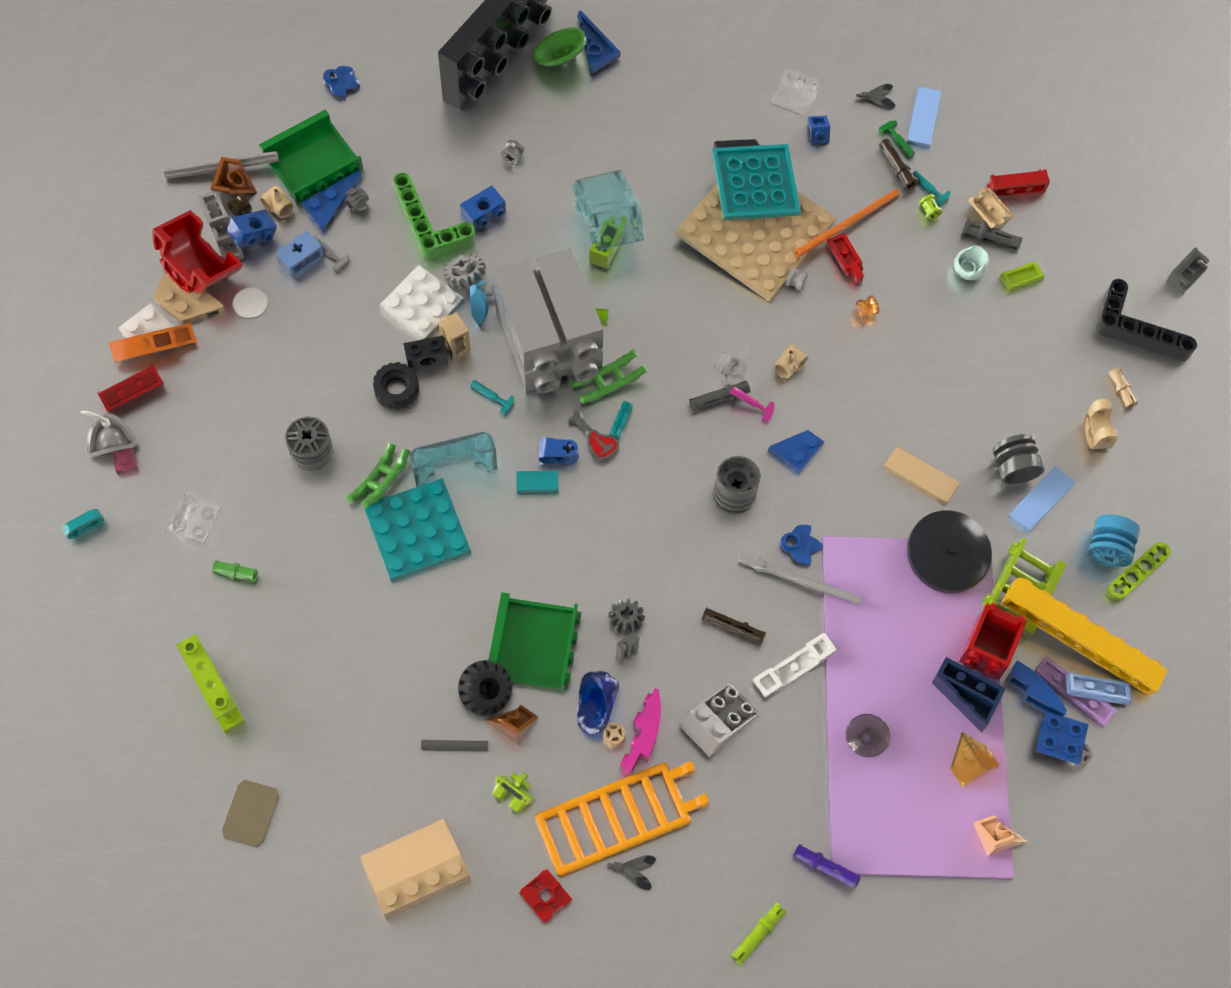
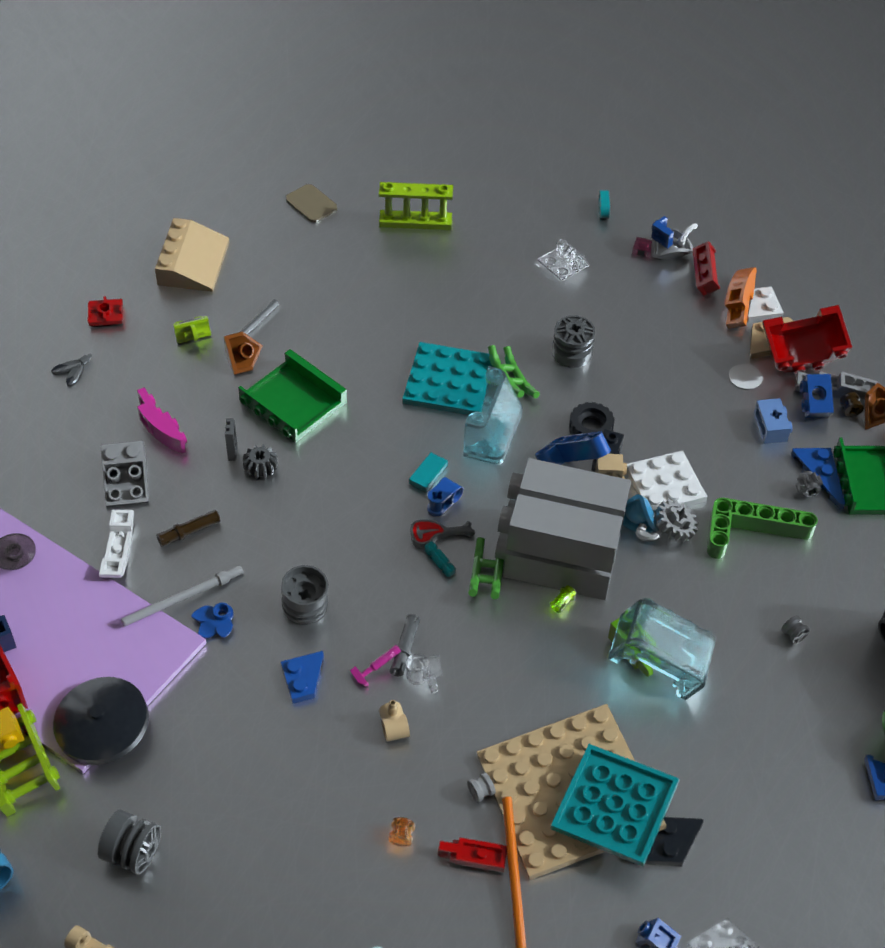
camera: 125 degrees right, 15 degrees down
bright green pin [212,560,258,582] -> none
tan piece [259,185,294,219] -> none
light grey piece [313,235,350,273] -> none
black wheel [458,660,512,715] -> none
blue brick [460,185,506,230] -> none
light orange bar [535,761,709,876] -> none
clear blue hair [577,671,620,735] -> none
tan wheel [603,722,625,748] -> none
tan piece [883,446,960,505] -> none
light blue piece [1009,466,1075,533] -> none
none -> blue beam [535,431,611,465]
none -> blue bracket [651,216,674,249]

